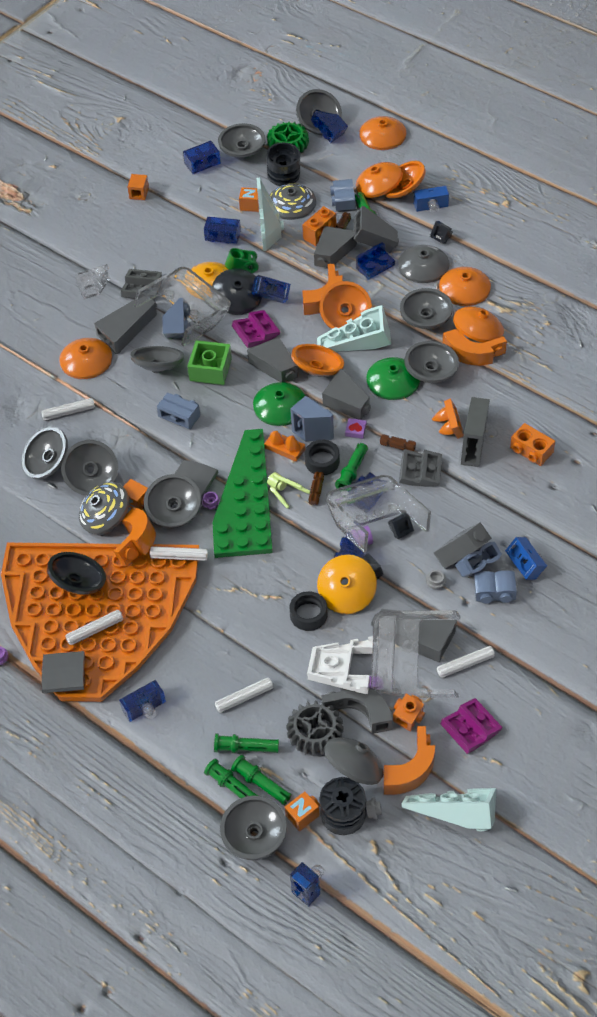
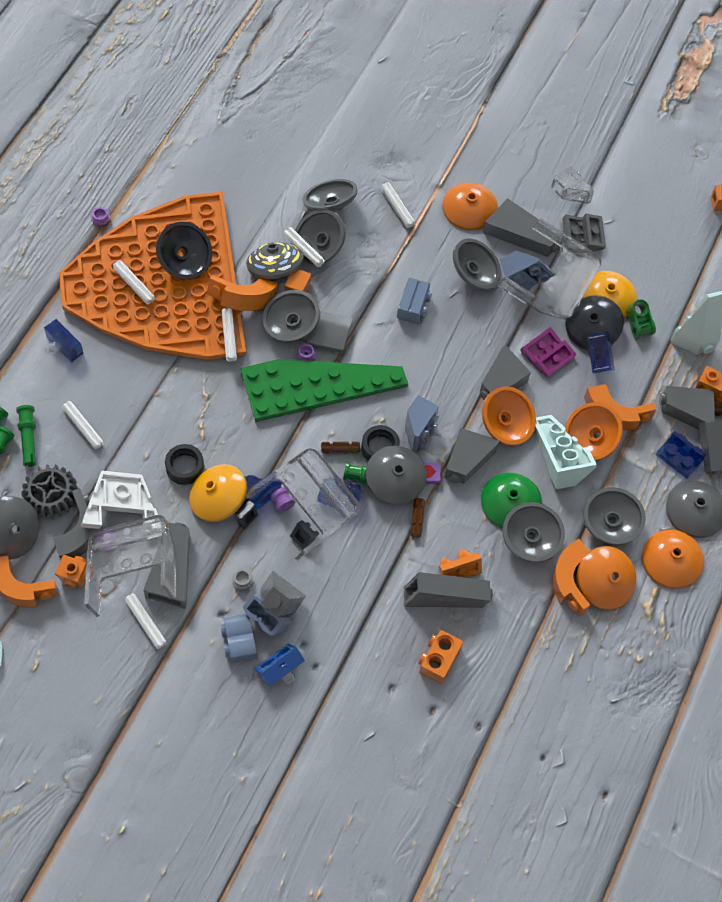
camera: 70 degrees right, 10 degrees up
dark grey slope [42,651,85,693] -> none
bright green brick [187,340,232,385] -> none
clear blue brick [204,217,241,244] -> none
green dish [253,382,306,426] -> none
orange tile [264,431,306,462] -> none
yellowish green plant [267,472,311,508] -> none
dark grey slope [399,449,442,487] -> none
magenta slope [440,698,503,754] -> none
none -> white axle [284,227,325,267]
none -> dark grey dish [365,446,427,505]

